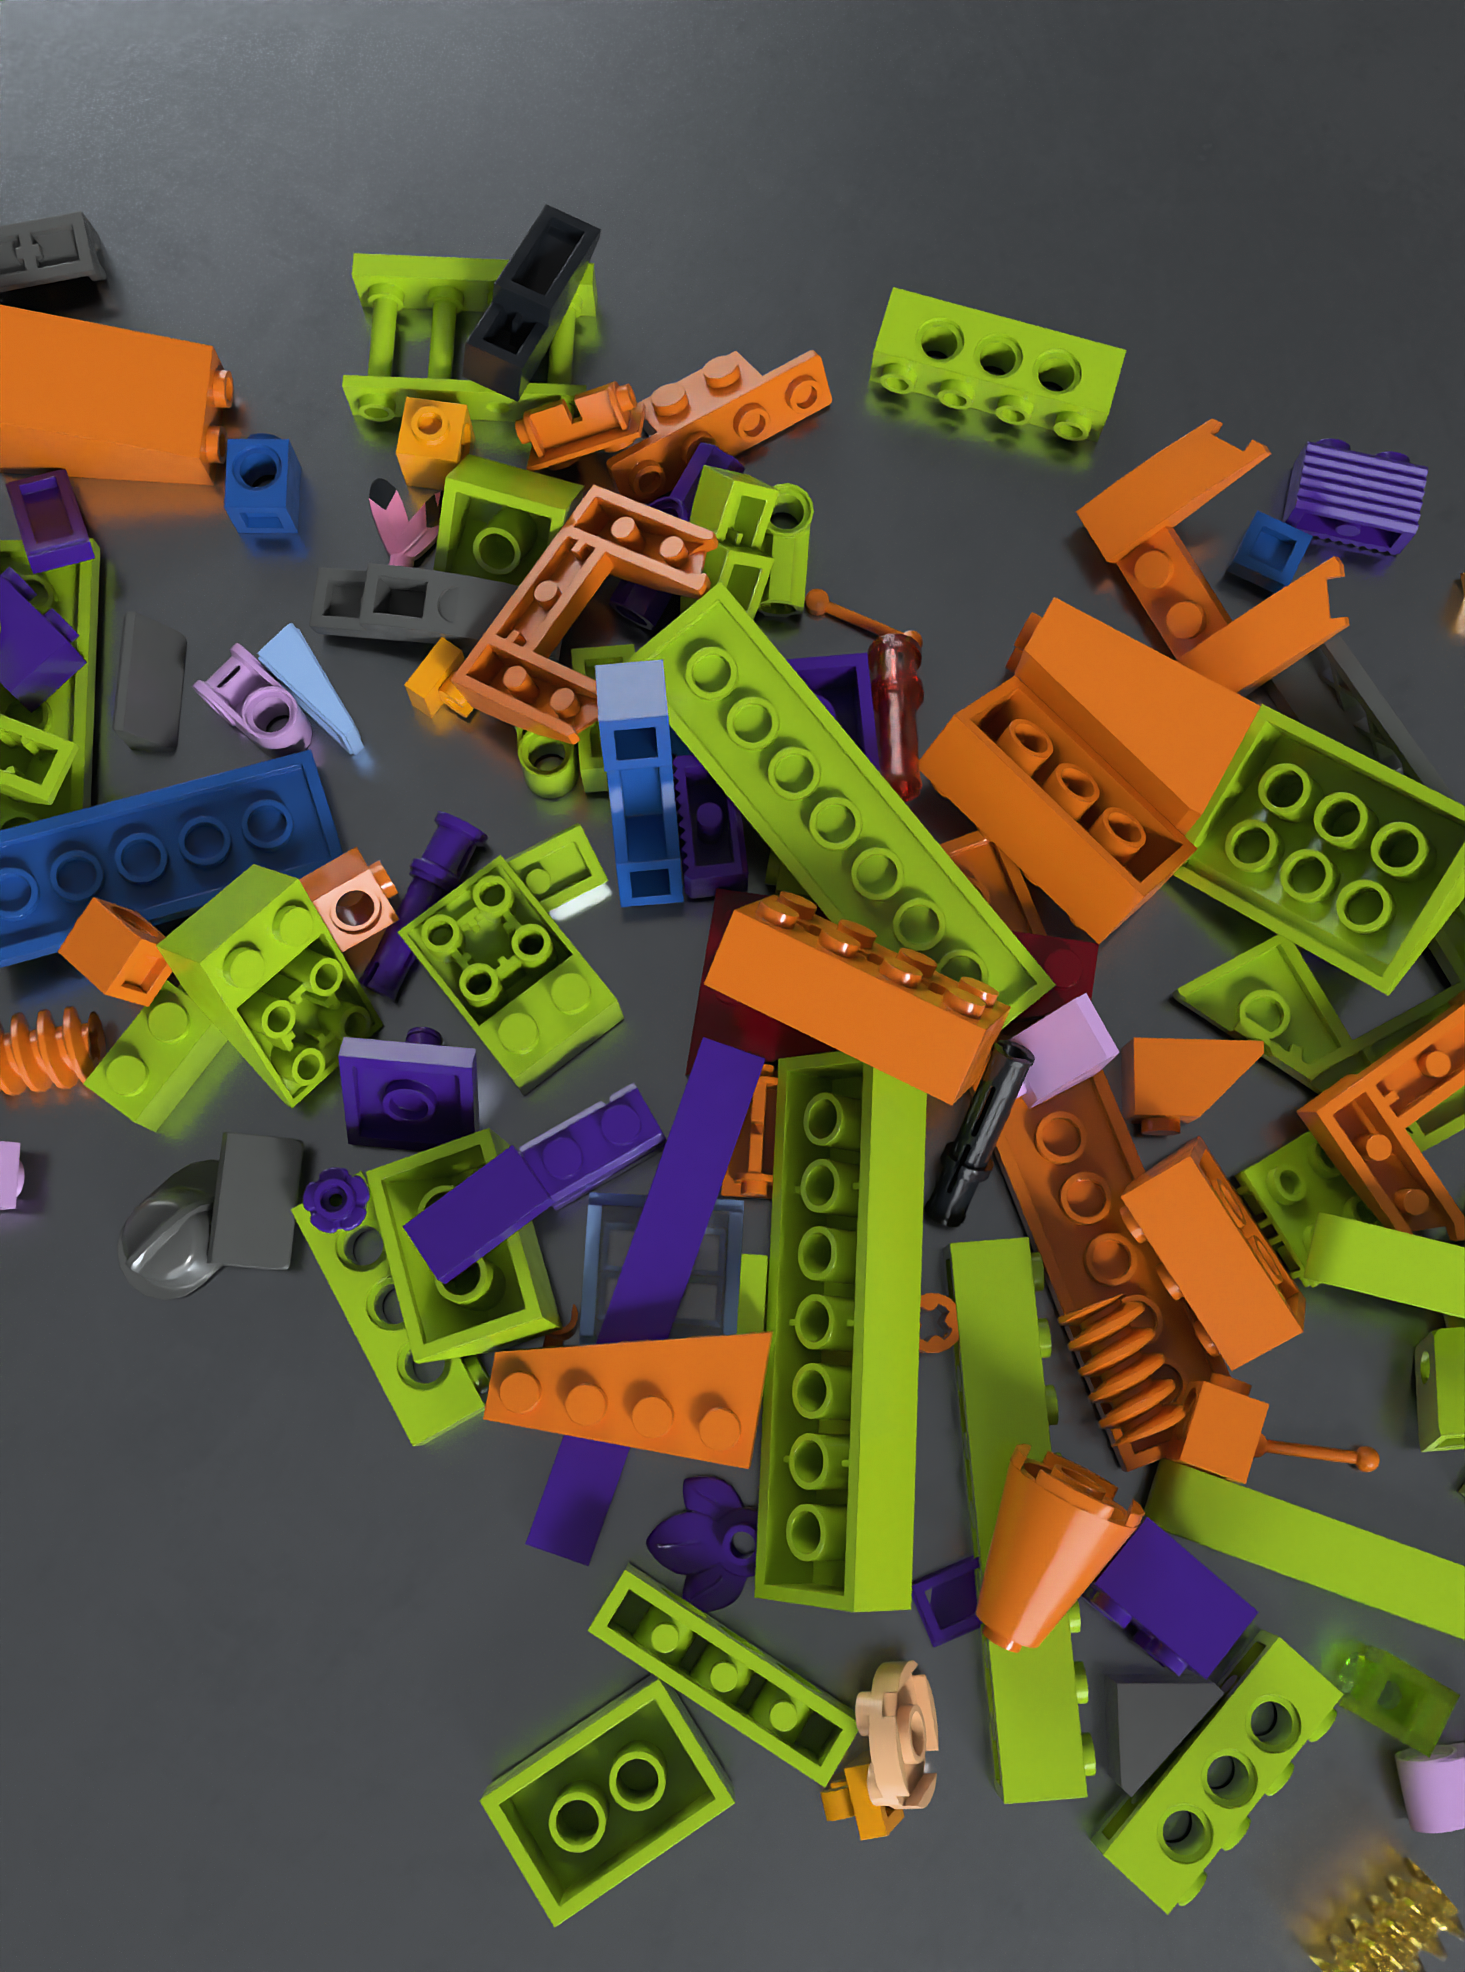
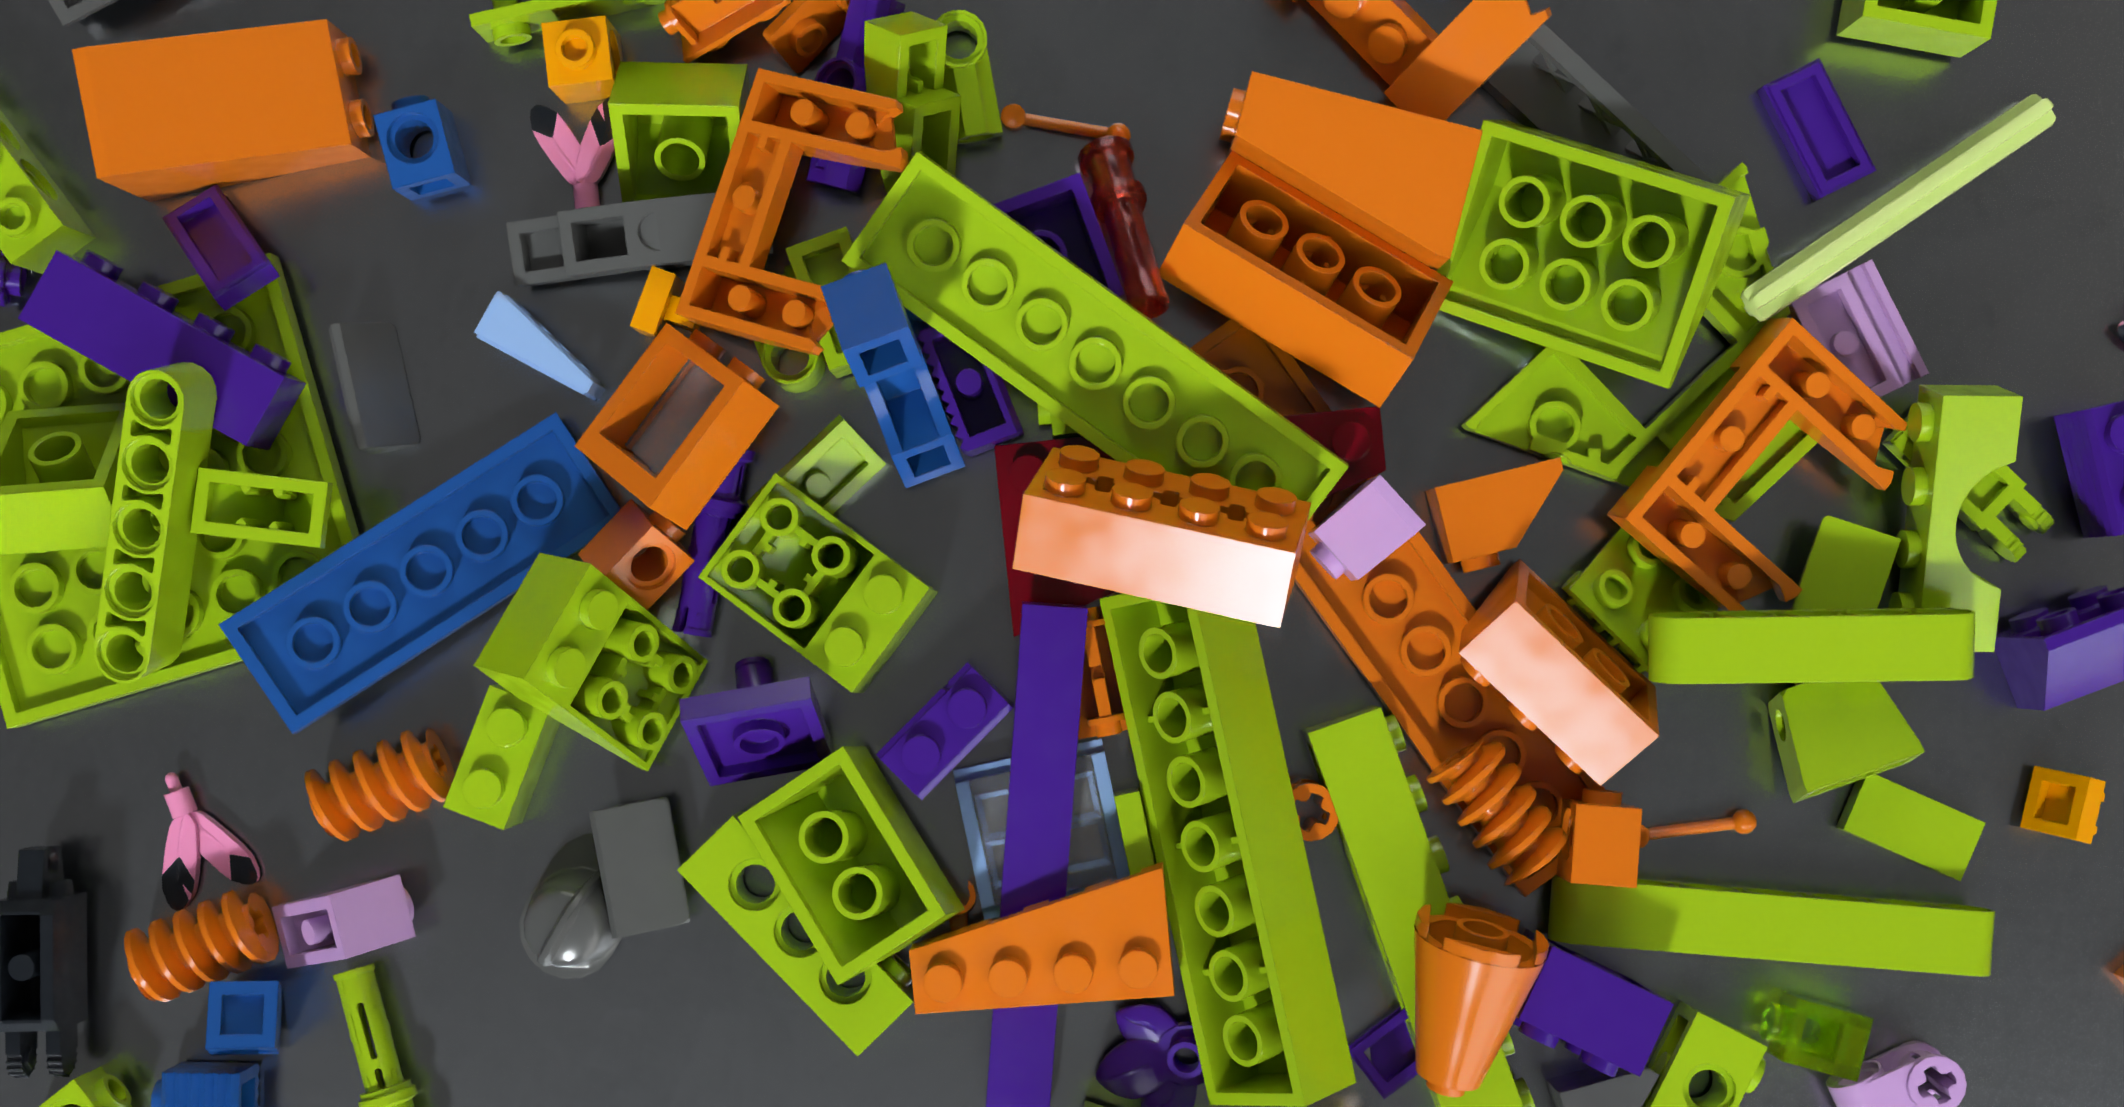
camera: 10 degrees left, 10 degrees up
orange brick [57,897,172,1007] -> none
lavender piece [192,643,312,759] -> none
dark purple plate [303,1167,370,1233] -> none
dark purple tile [403,1145,555,1284] -> none
black pin [924,1040,1035,1227] -> none
none -> orange window [575,322,779,531]

